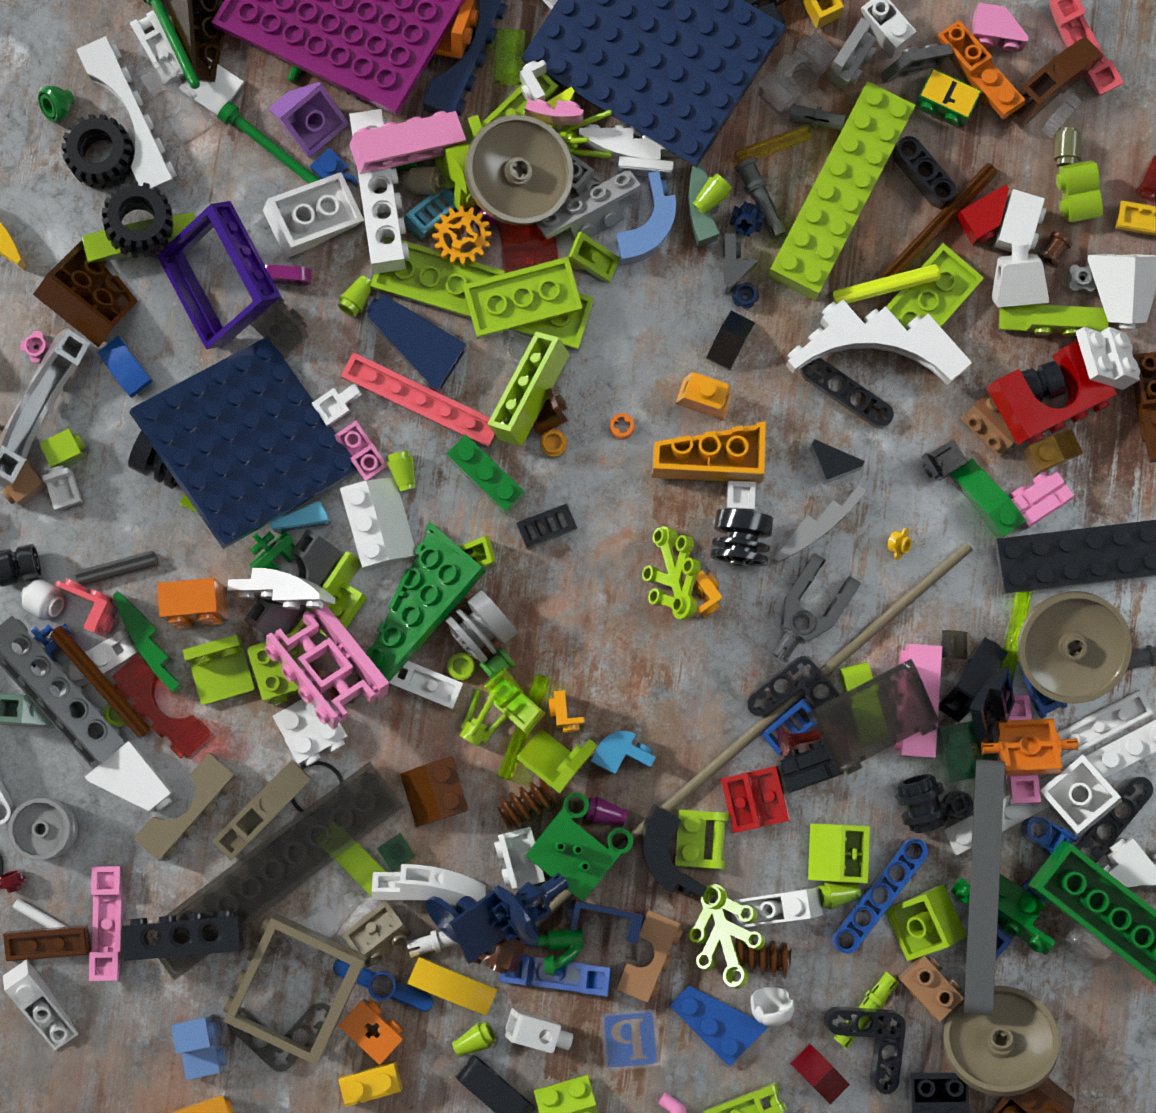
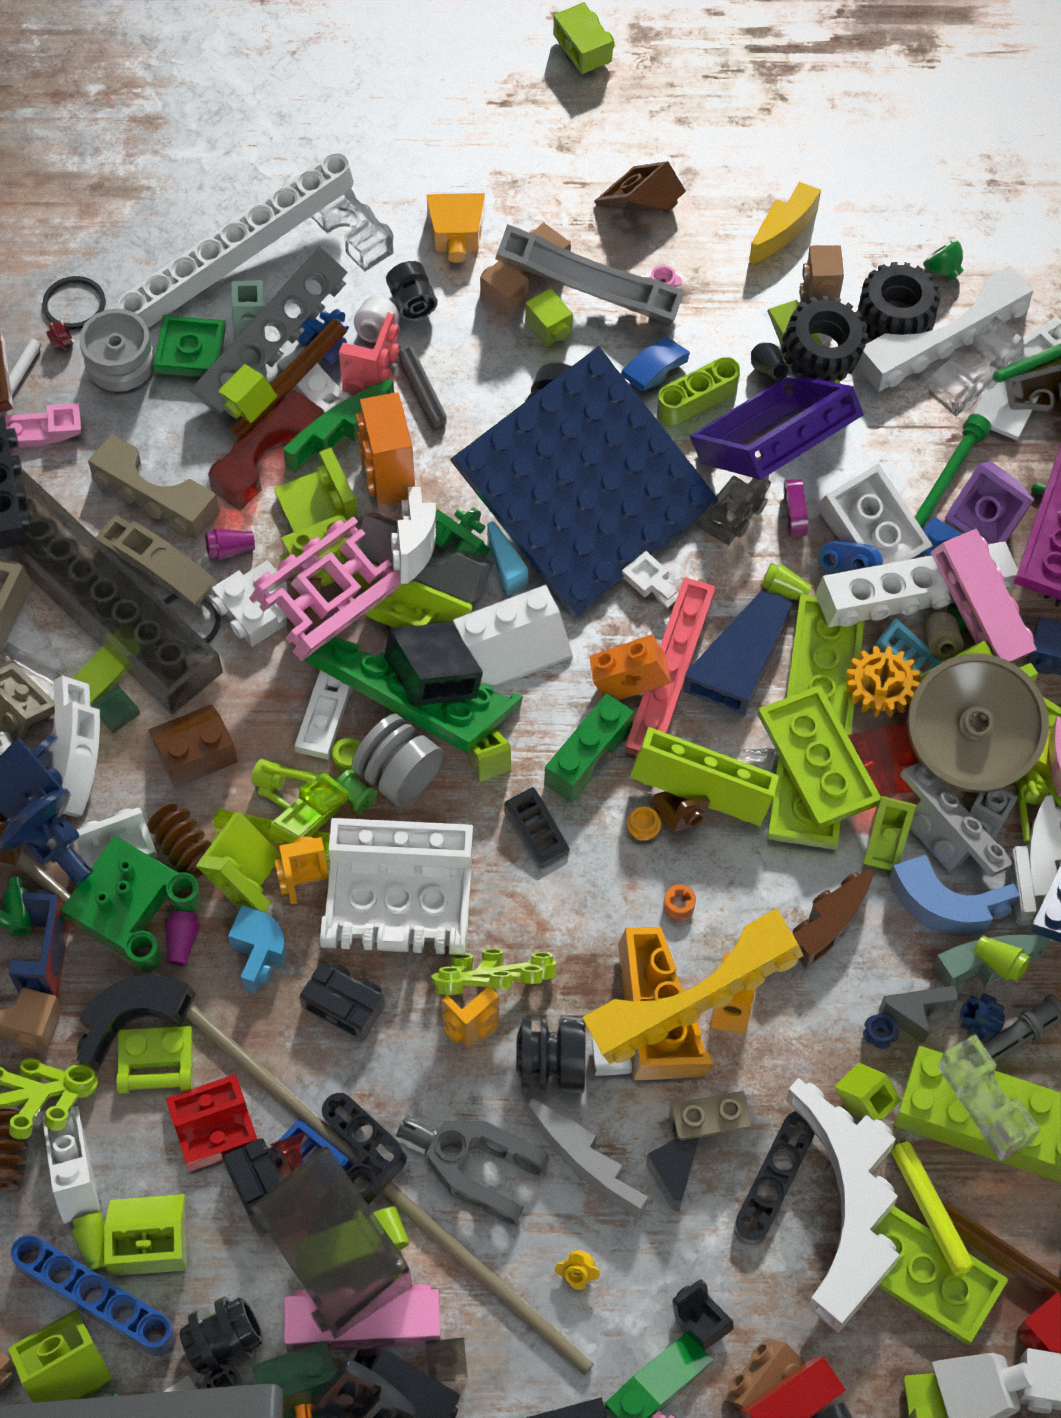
camera: 85 degrees right, 20 degrees down
reddish brown wedge [33,240,138,347] -> none
white bracket [41,466,83,511] -> none
white slope [85,741,175,812] -> none
bright pink slope [334,420,388,481] -> none
lime cone [387,450,416,491] -> none
black slope [706,310,755,370] -> none
none -> green plate [153,315,226,377]
none -> magenta cone [205,528,255,561]
none -> lime brick [218,364,277,423]
none -> black brick [299,962,385,1041]
none -> white slope [320,818,473,955]
none -> black brick [384,622,483,706]
none -> yellow arch [582,908,804,1064]
none -> orange brick [589,634,671,701]
none -> lime beam [657,357,740,426]
none -> dark tan bracket [669,1091,751,1141]
none -> black cone [751,342,788,380]
none -> reddish brown slope [768,868,874,977]
none -> medium nougat brick [799,245,844,304]
none -> blue plate [817,540,883,575]
none -> lime brick [834,1062,902,1121]
none -> clear arch [937,1034,1040,1161]

